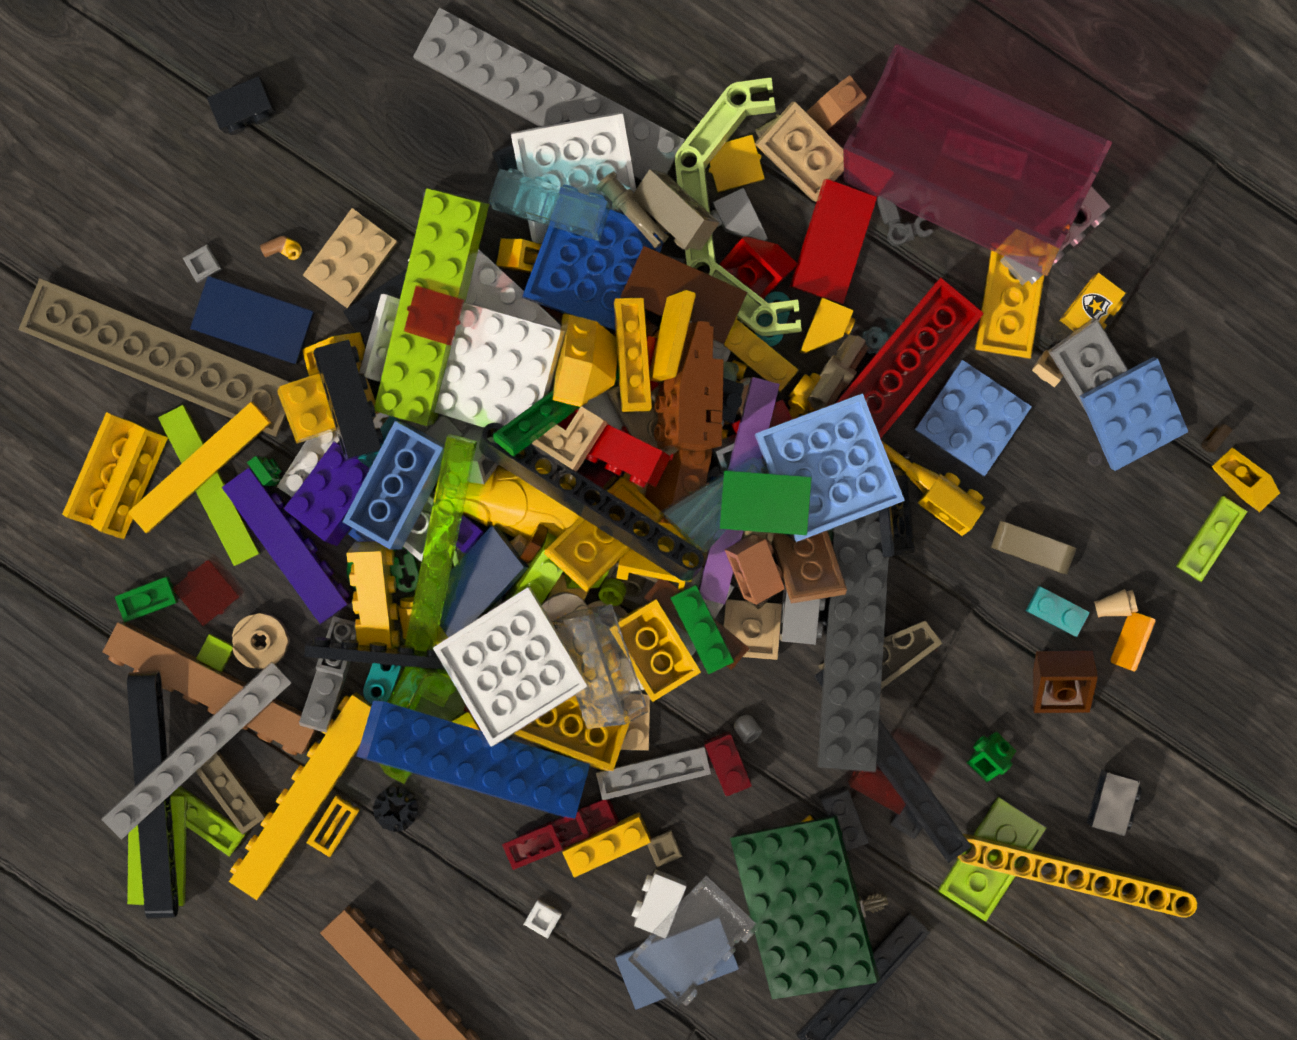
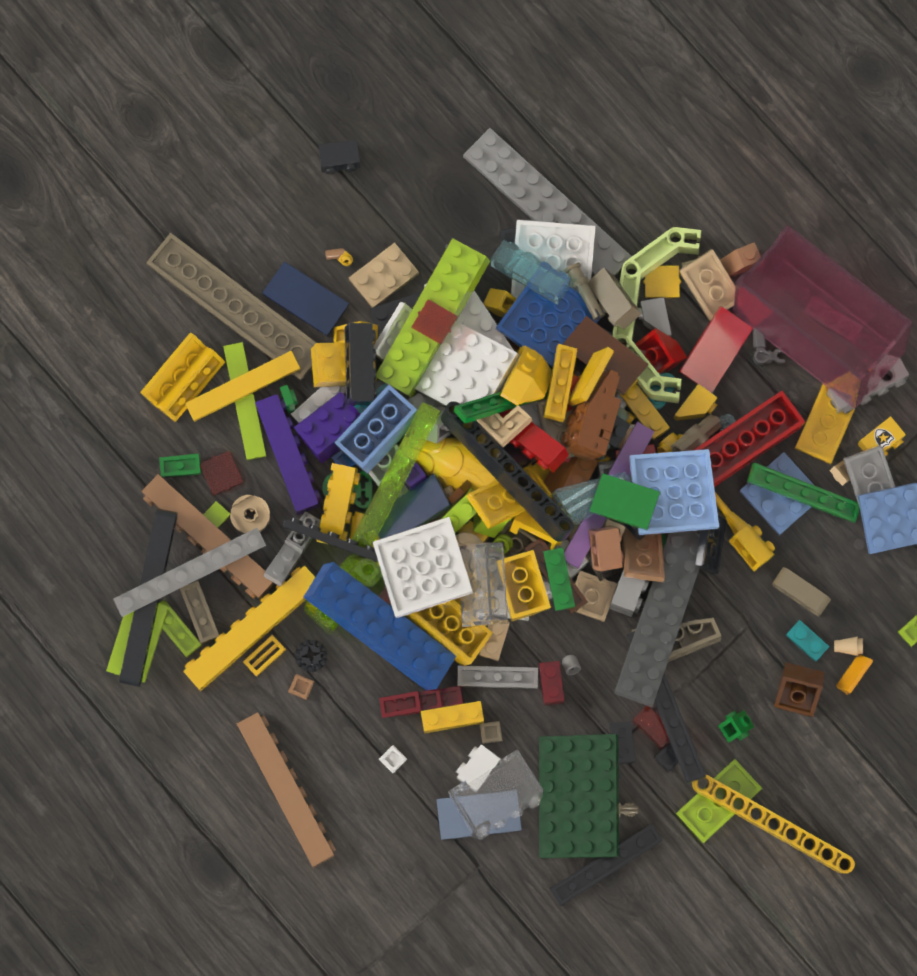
camera: 10 degrees right, 10 degrees down
light grey tile [183,244,223,283] -> none
teal plate [363,663,402,704] -> none
brick [1086,769,1141,836] -> none
none -> medium nougat tile [288,674,314,700]
none -> green tile [747,463,860,523]

